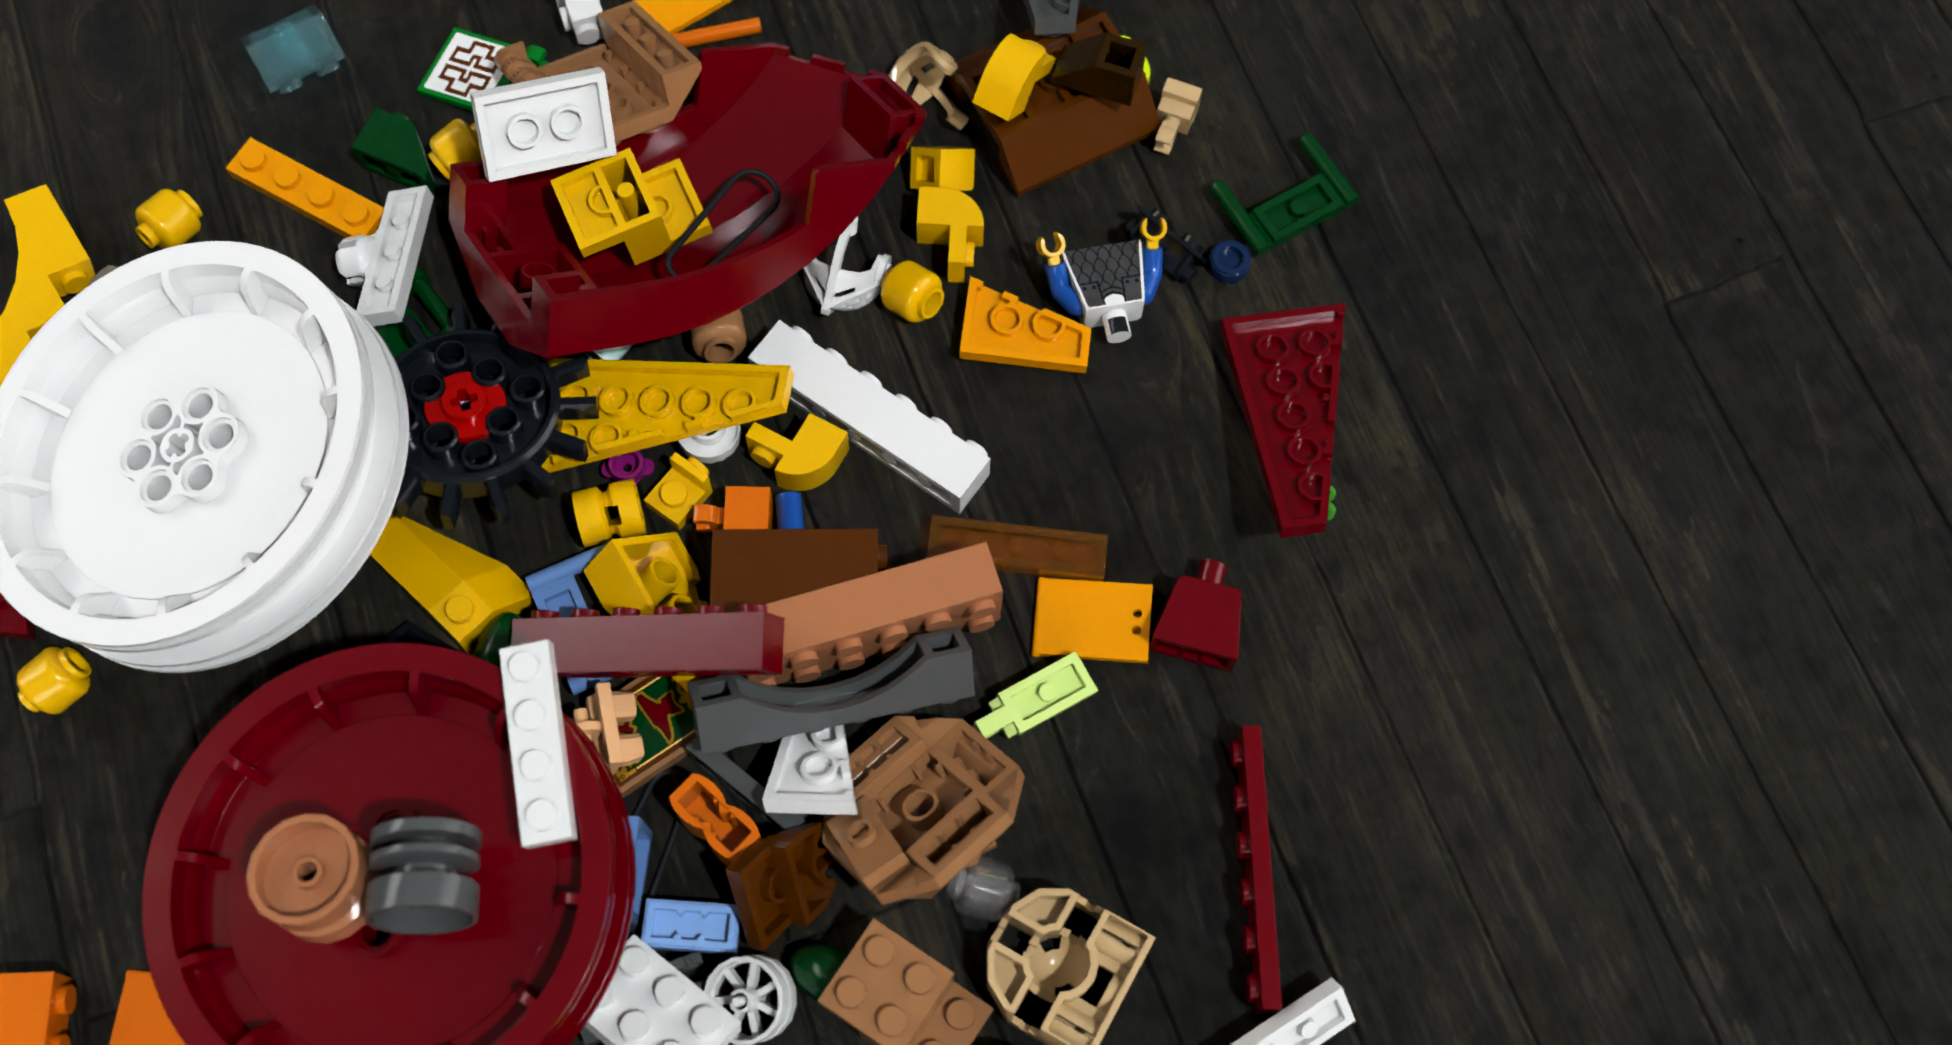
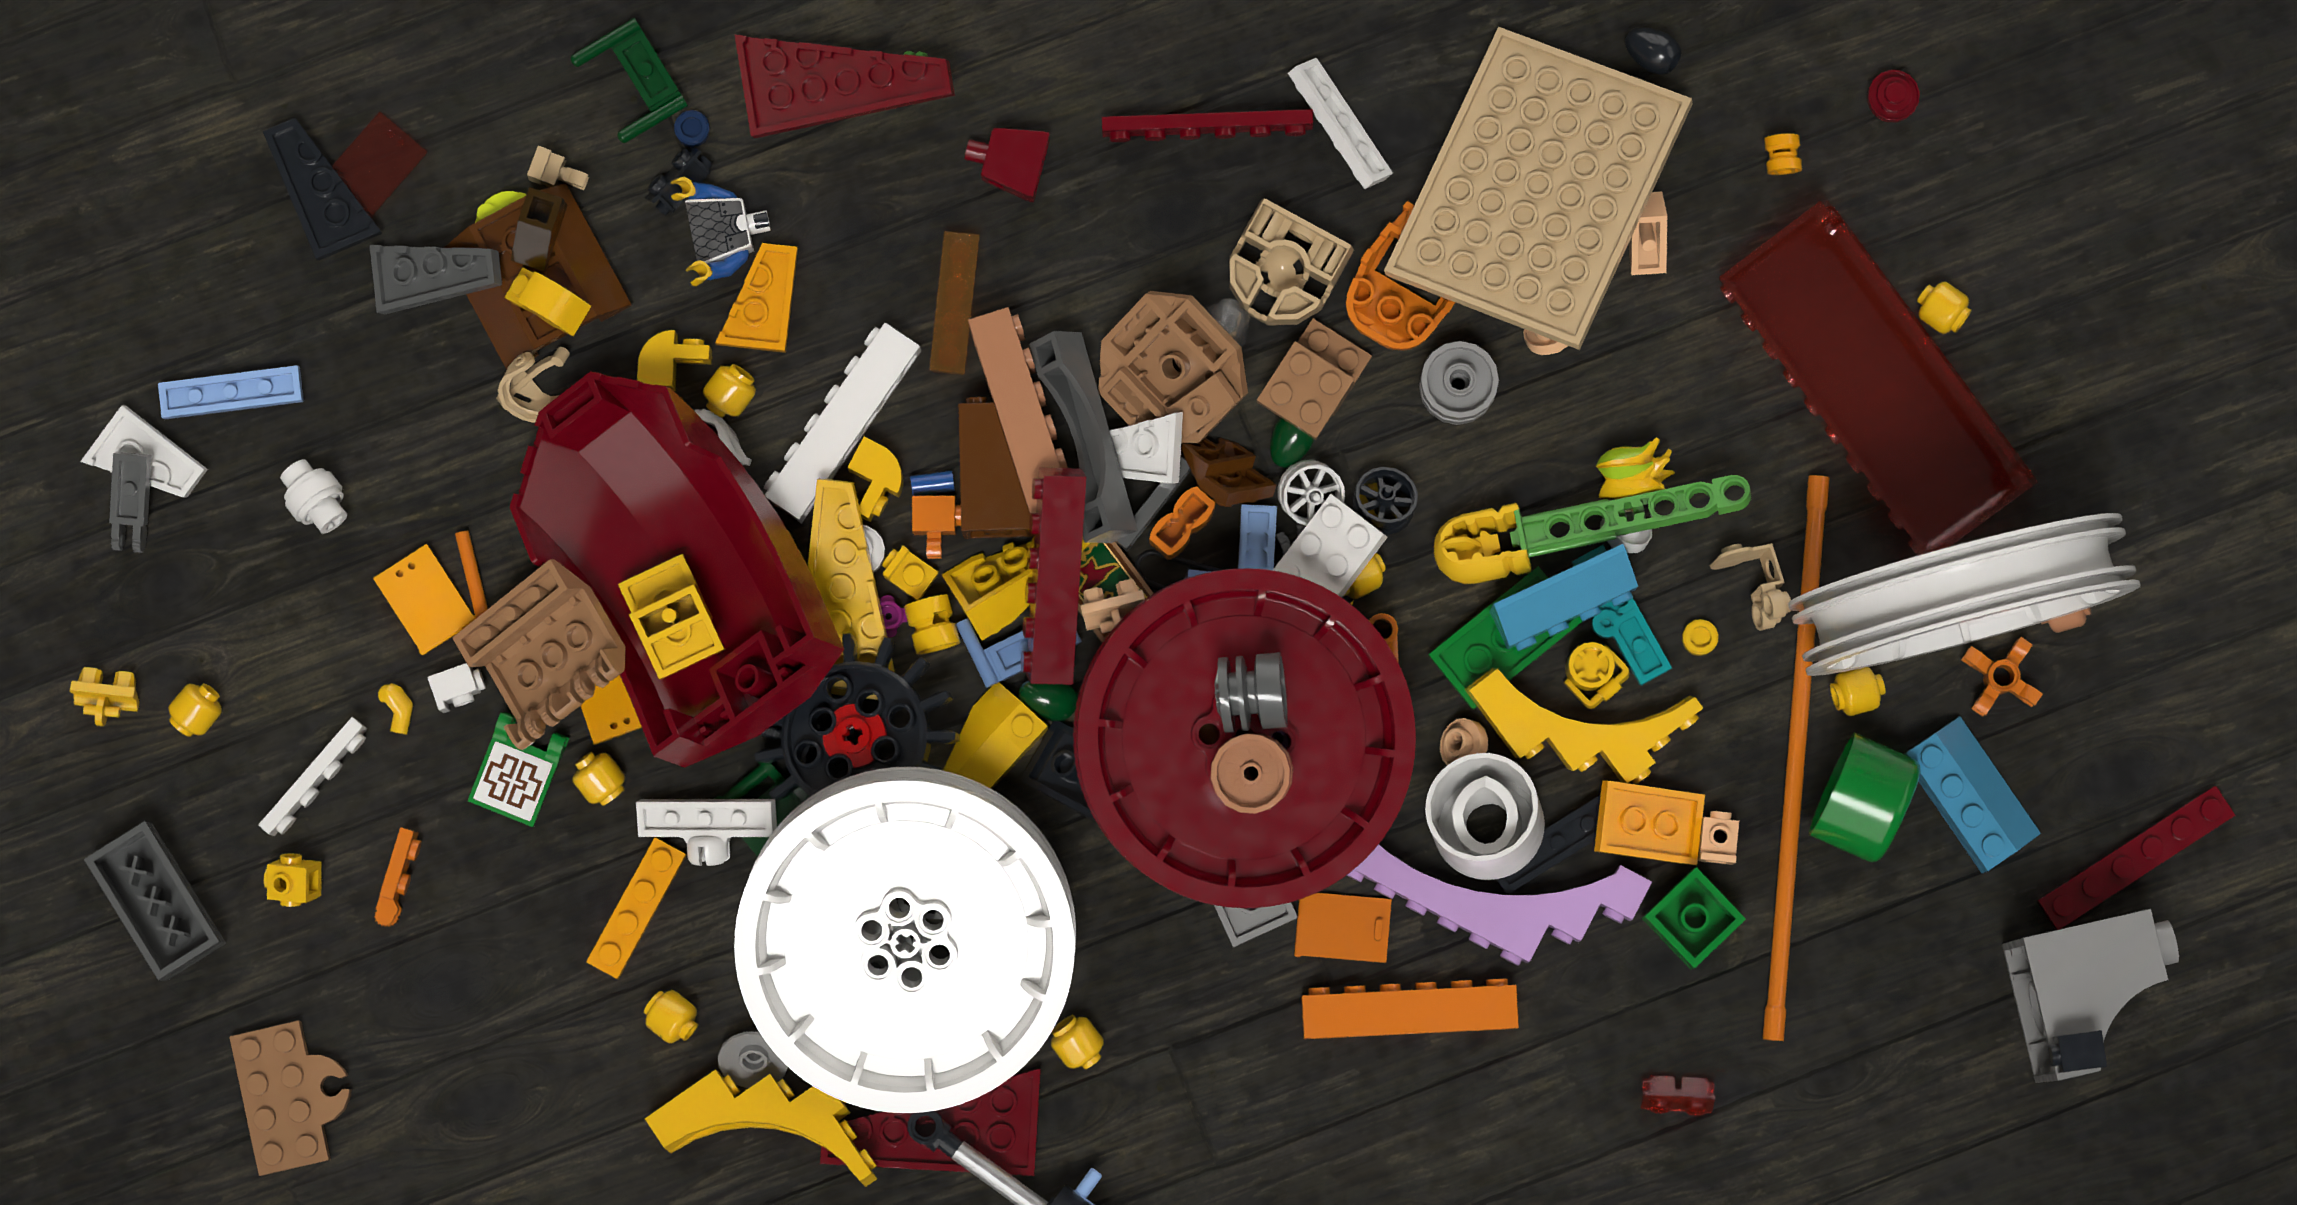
camera: 85 degrees left, 15 degrees up
clear light blue slope [240,4,346,94] -> none
dark green slope [351,107,438,198] -> none
white plate [469,67,617,182] -> none
white plate [499,639,578,849] -> none
black piece [665,168,780,276] -> none
yellow panel [910,146,975,191] -> none
yellowish green hinge [972,651,1098,739] -> none
light orange container [1031,577,1153,664] -> none

